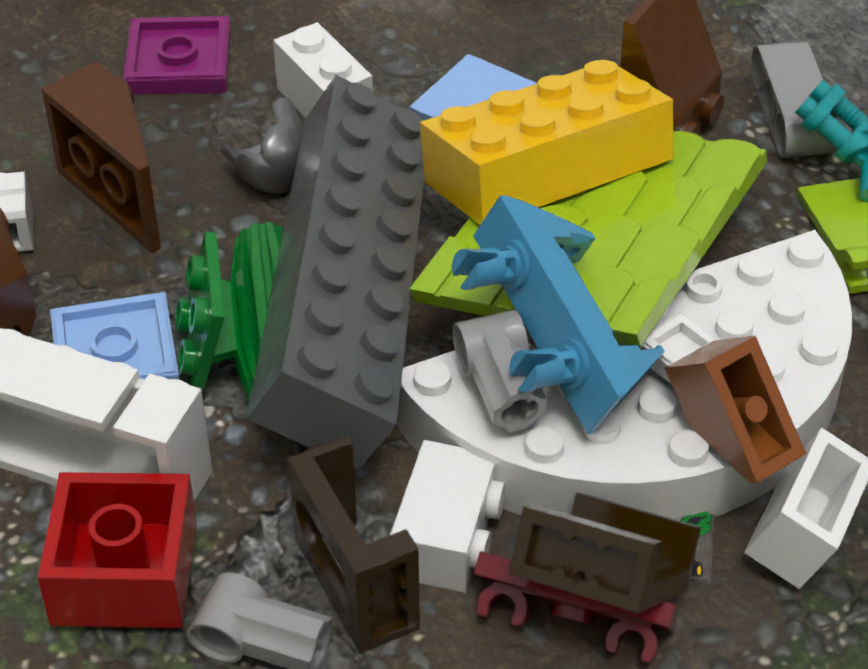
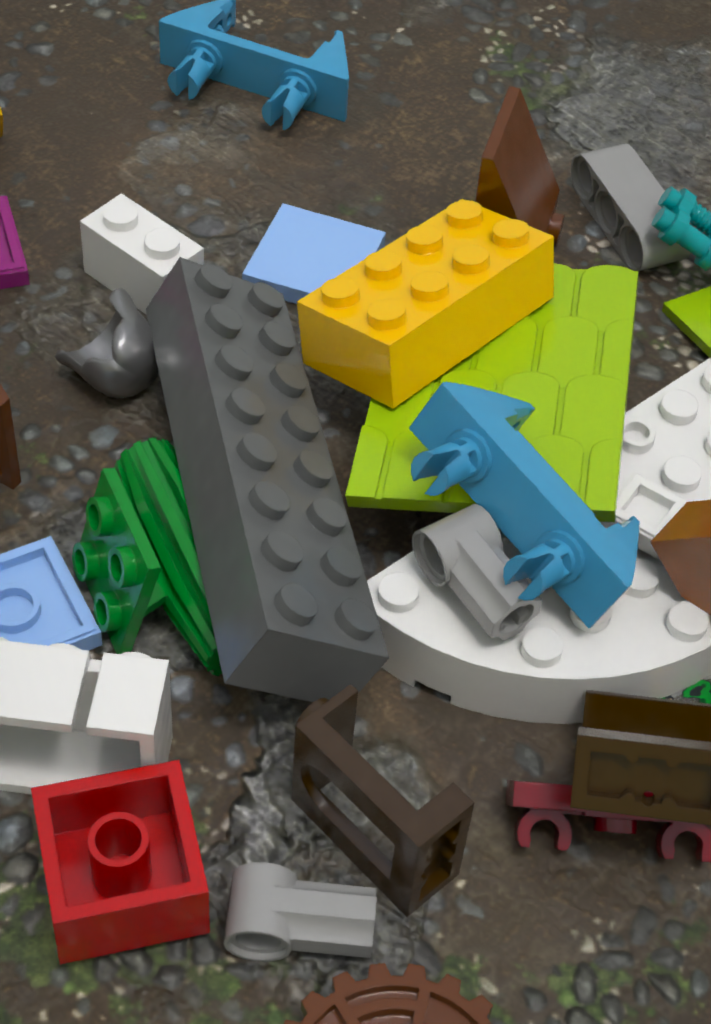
camera: 20 degrees left, 5 degrees up
white piece [390,440,506,593] -> none

